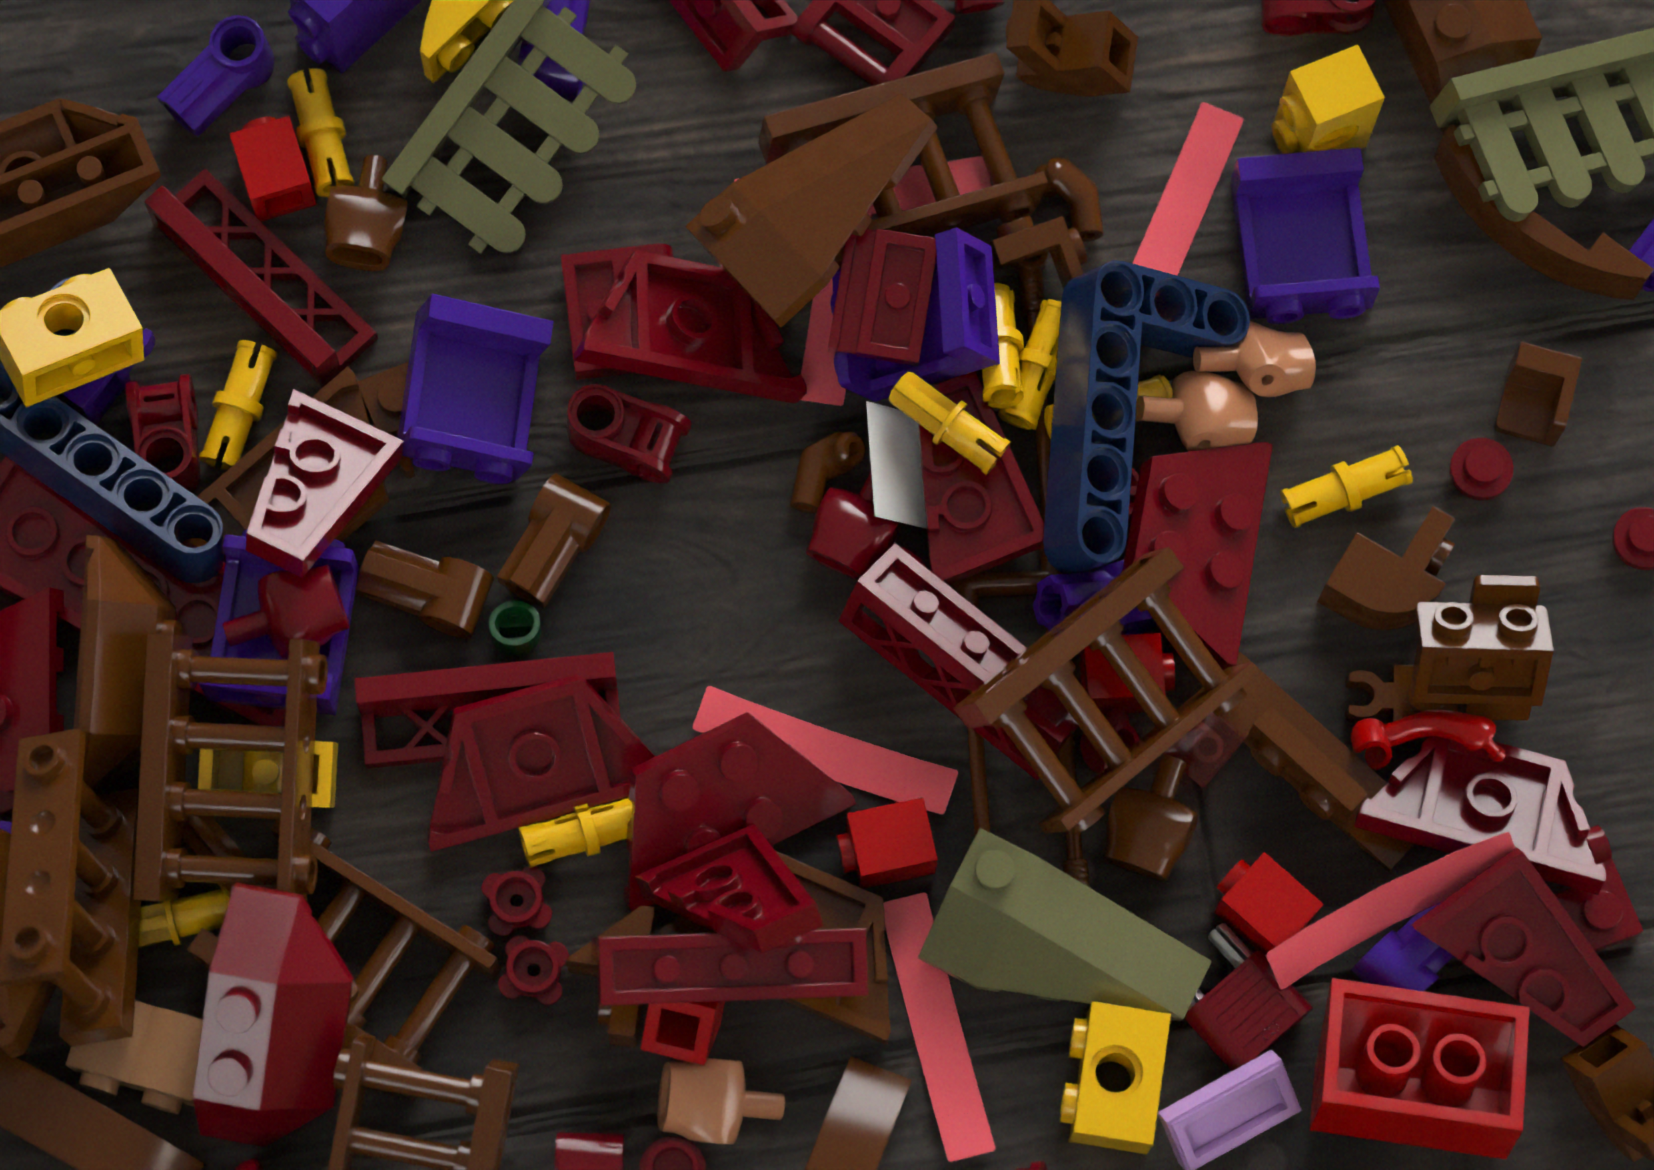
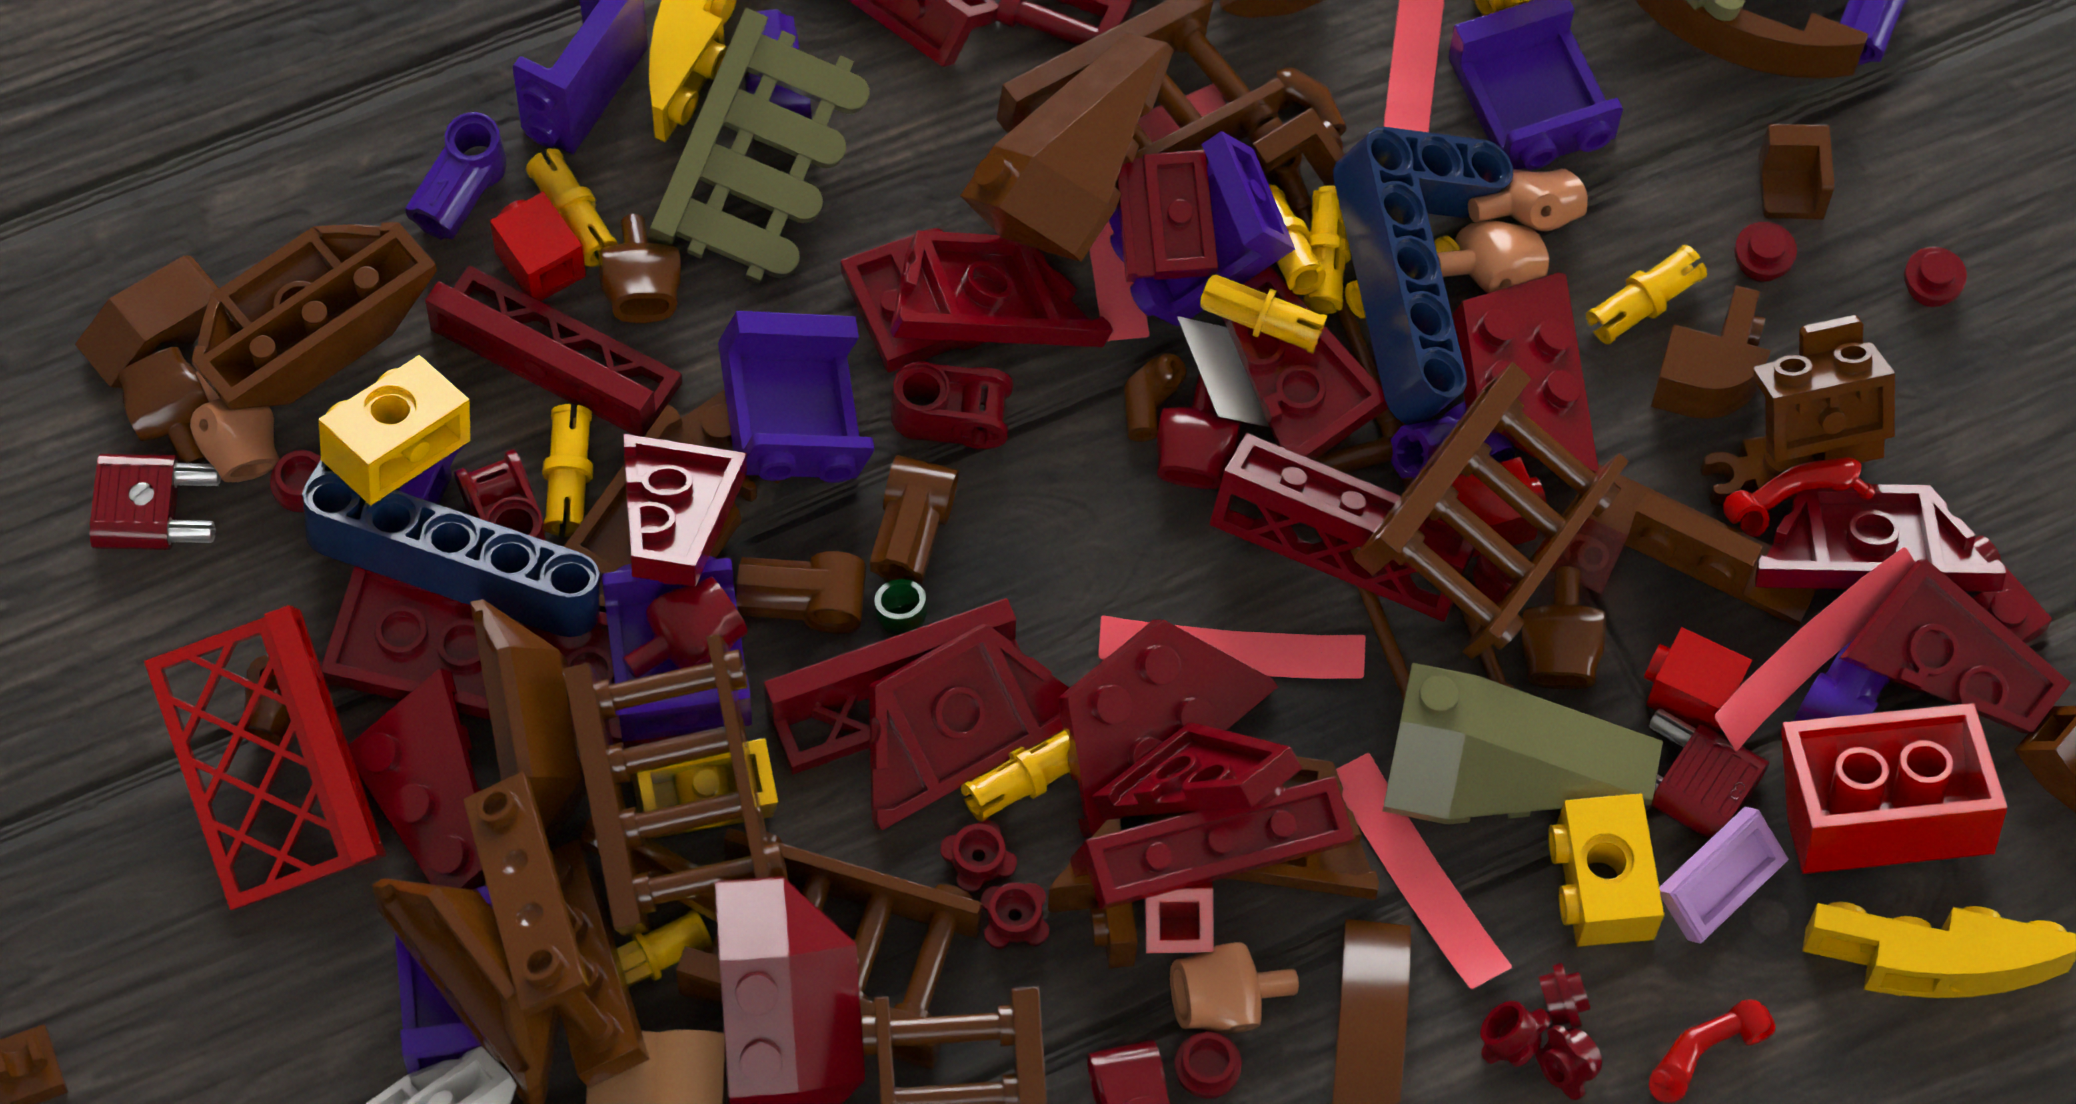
camera: 15 degrees left, 10 degrees down
red brick [836,797,938,889] -> none

